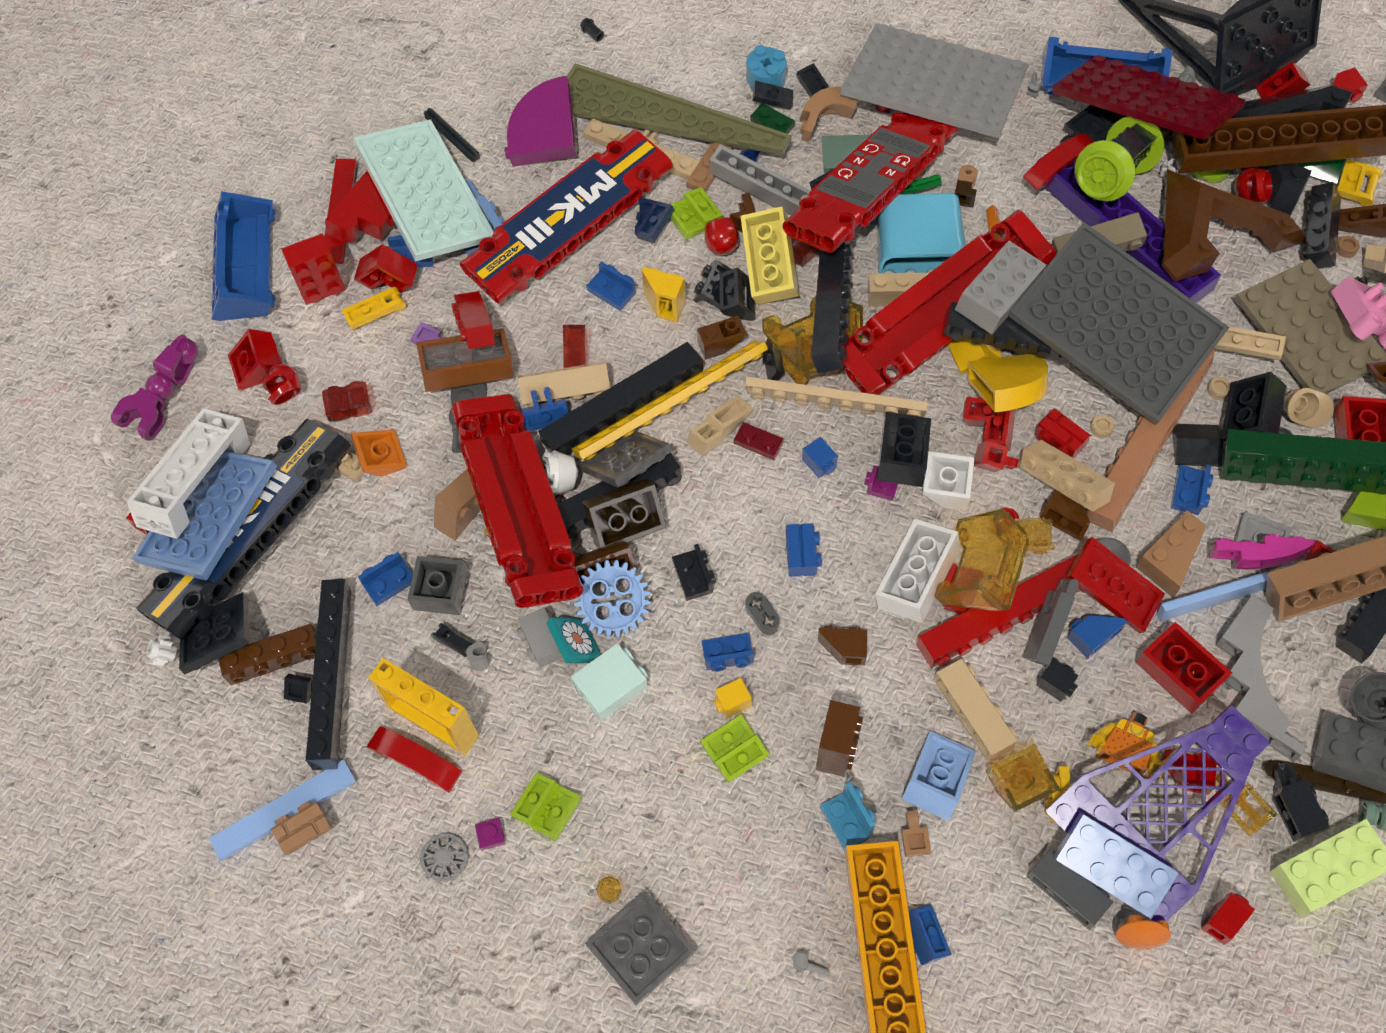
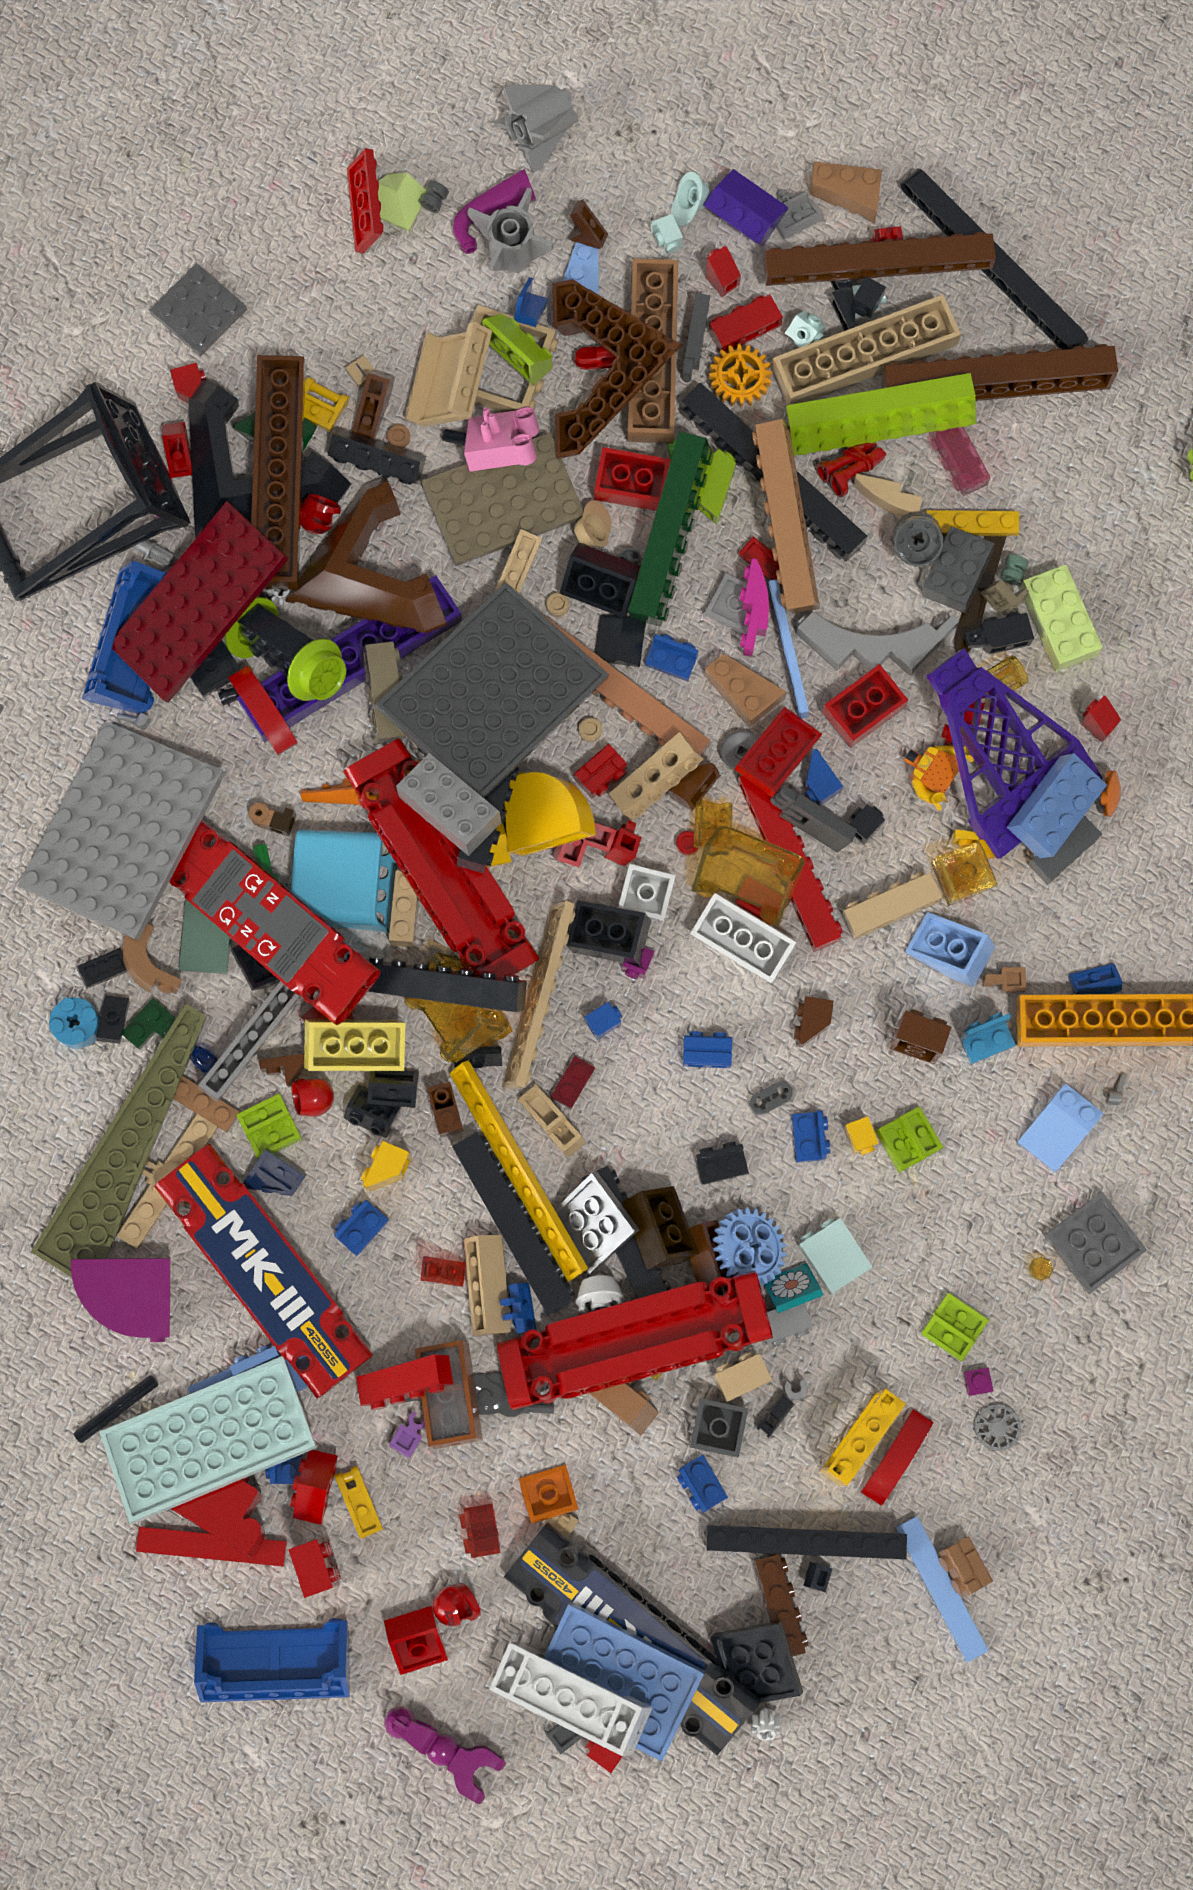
camera: 90 degrees left, 15 degrees up
none -> tan brick [713,1352,772,1403]
none -> dark tan bracket [980,579,1029,613]
none -> light blue slope [1017,1083,1104,1172]

